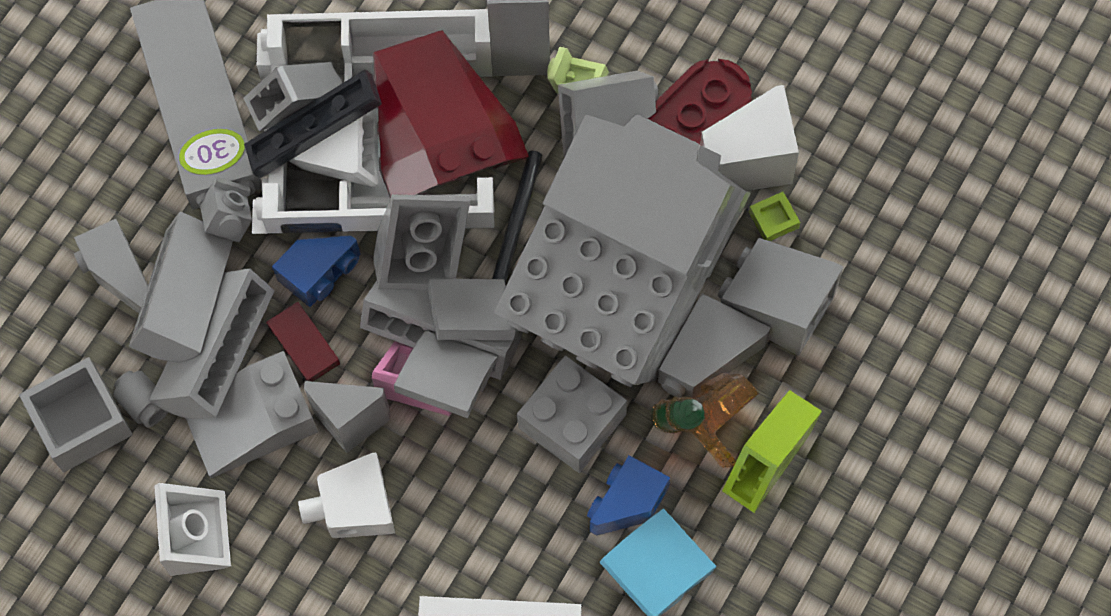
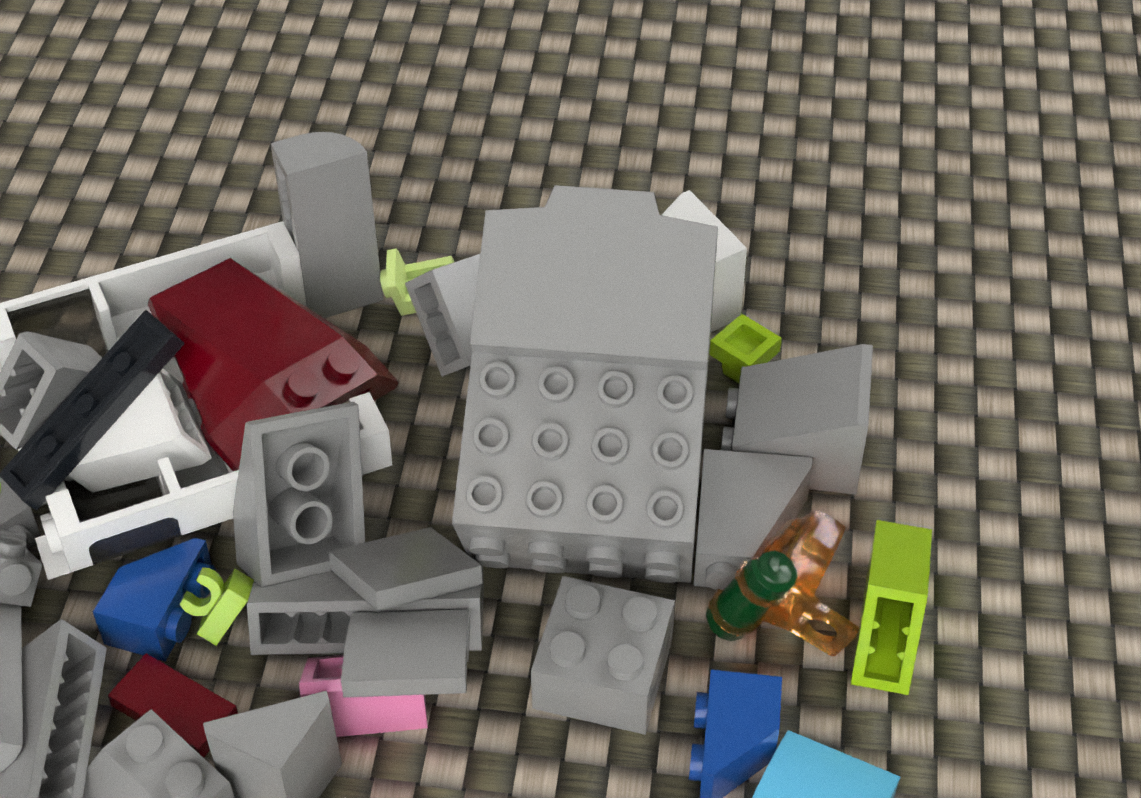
camera: 25 degrees left, 20 degrees down
black piece [492,150,543,285] -> none
none -> lime tile [180,567,254,646]

